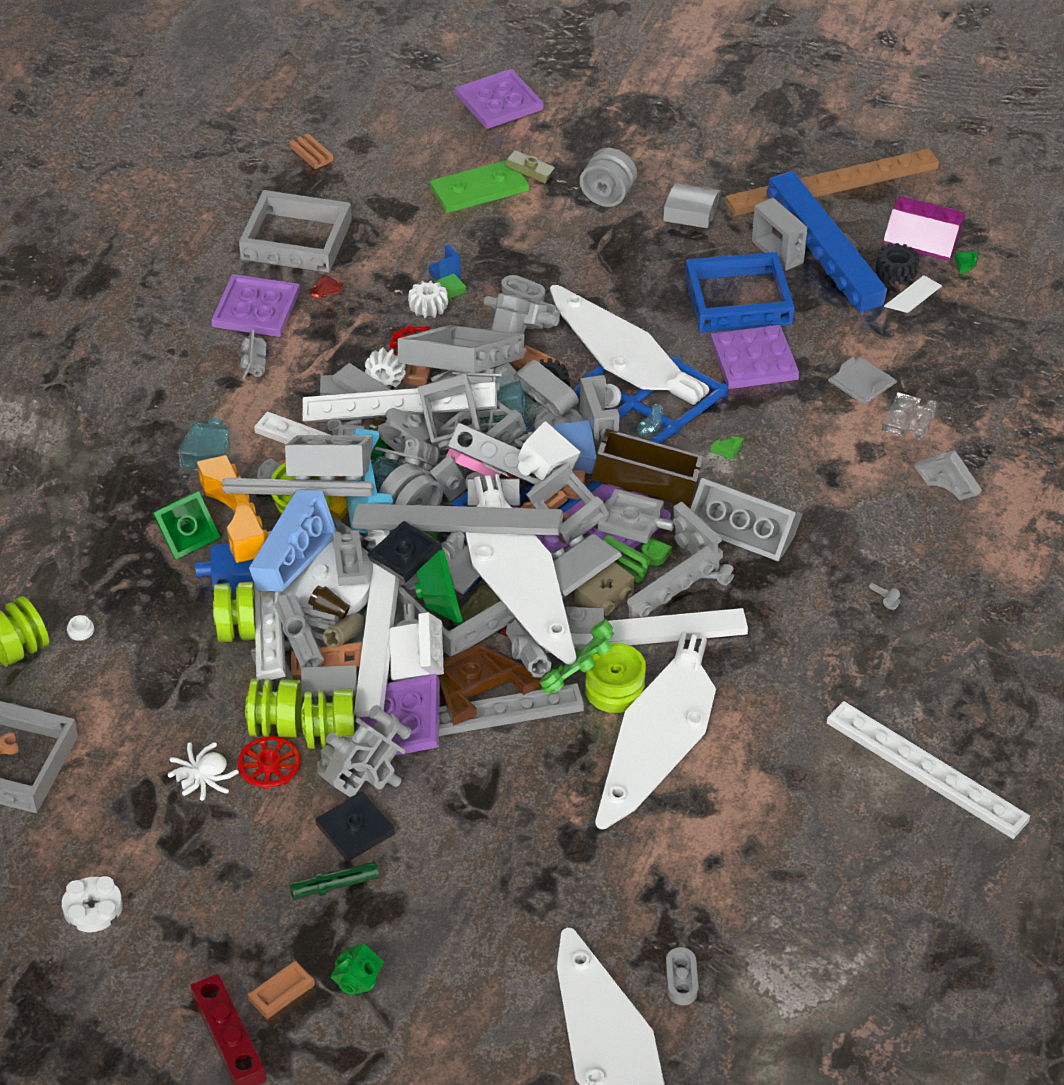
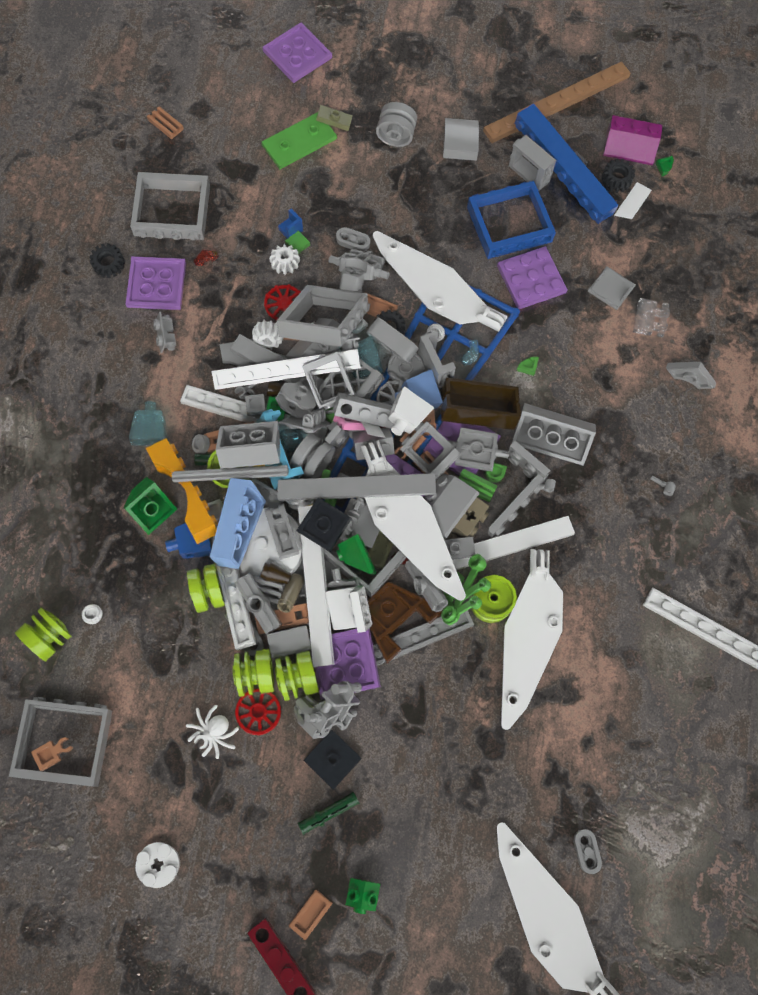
camera: 15 degrees left, 25 degrees up
none -> black tyre [89,243,125,278]

